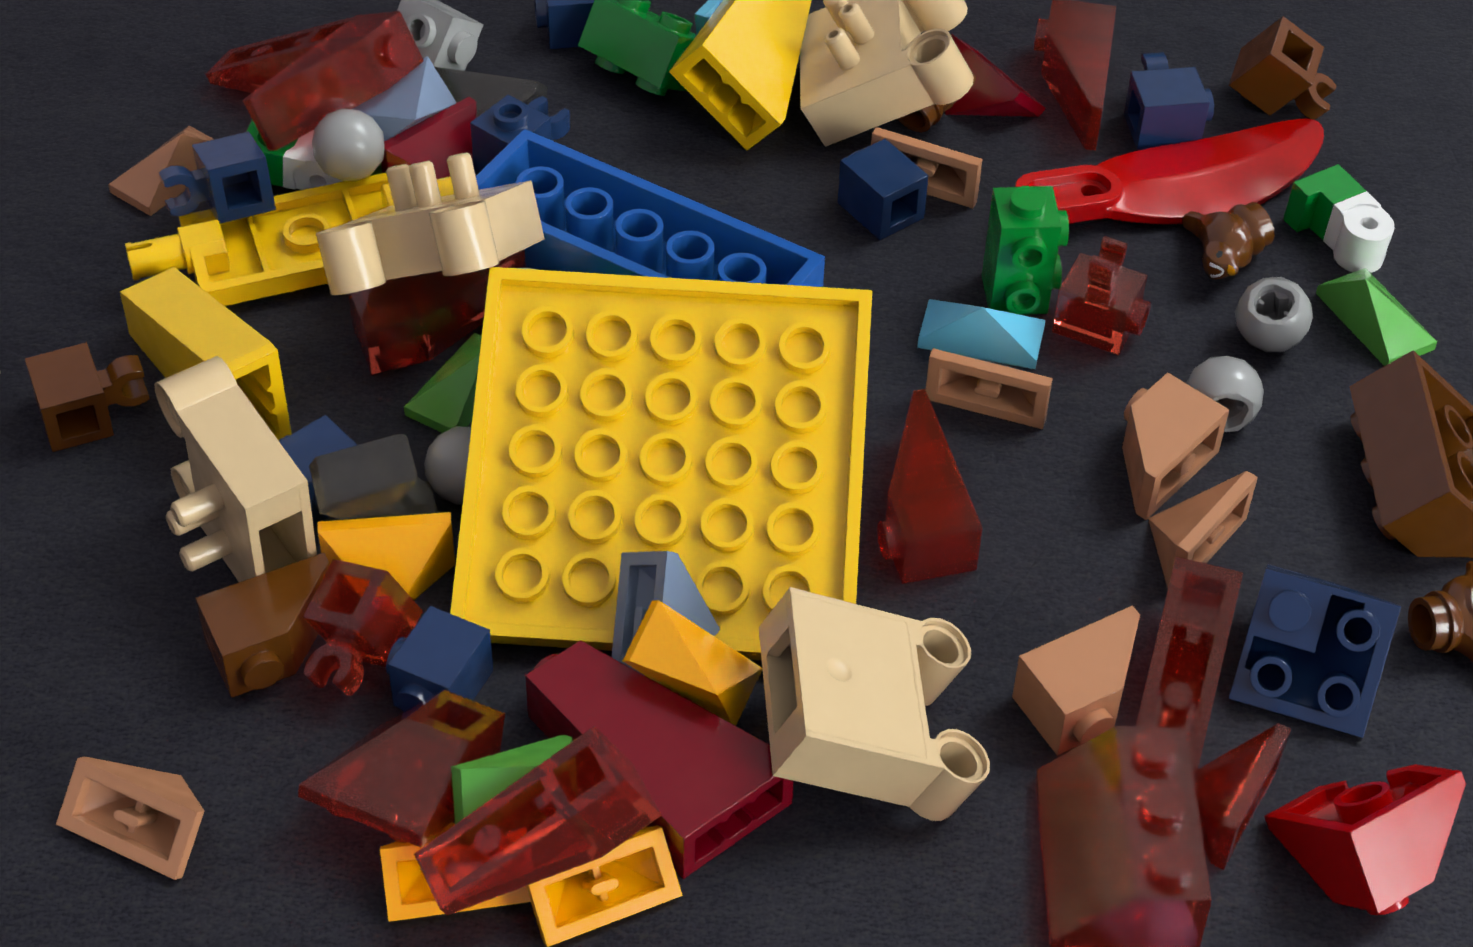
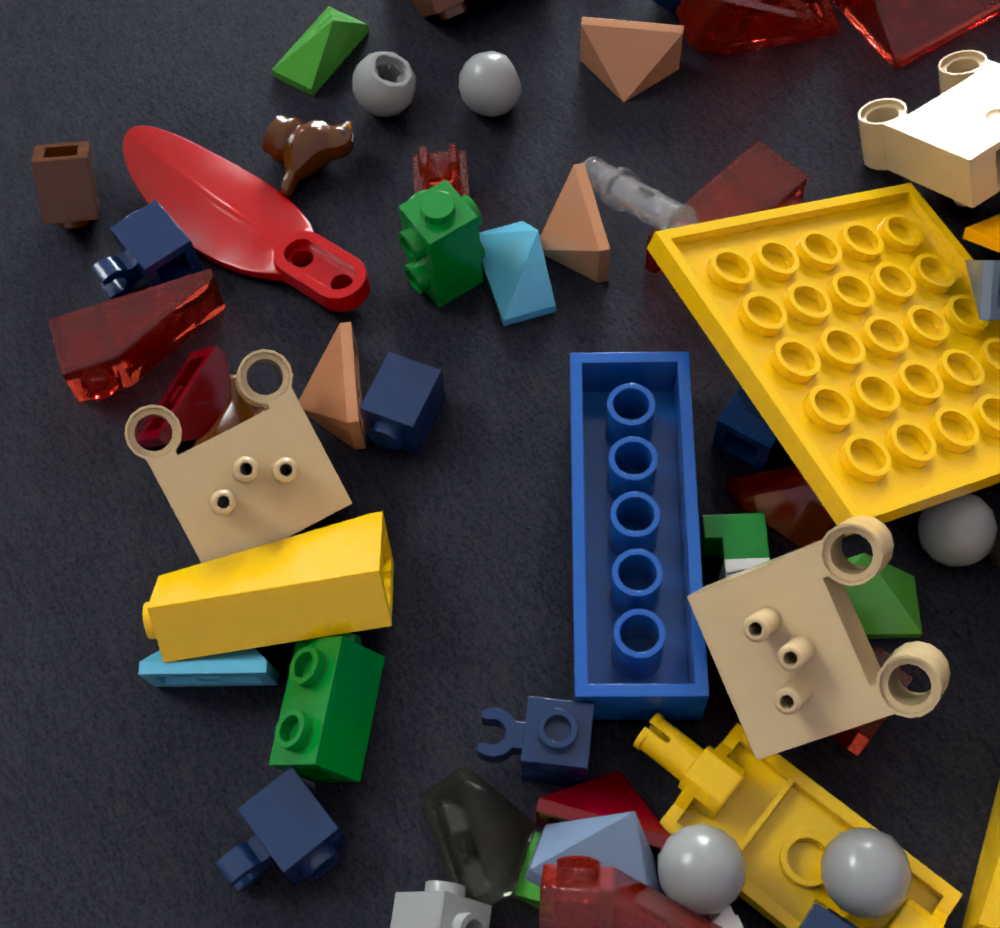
camera: 115 degrees left, 15 degrees up
nougat slope [1012,605,1140,756] -> none
nougat slope [1122,372,1229,520] -> none
leg [1283,164,1395,273] -> none
none -> clear pin [583,156,698,231]
none -> light grey piece [821,827,911,919]

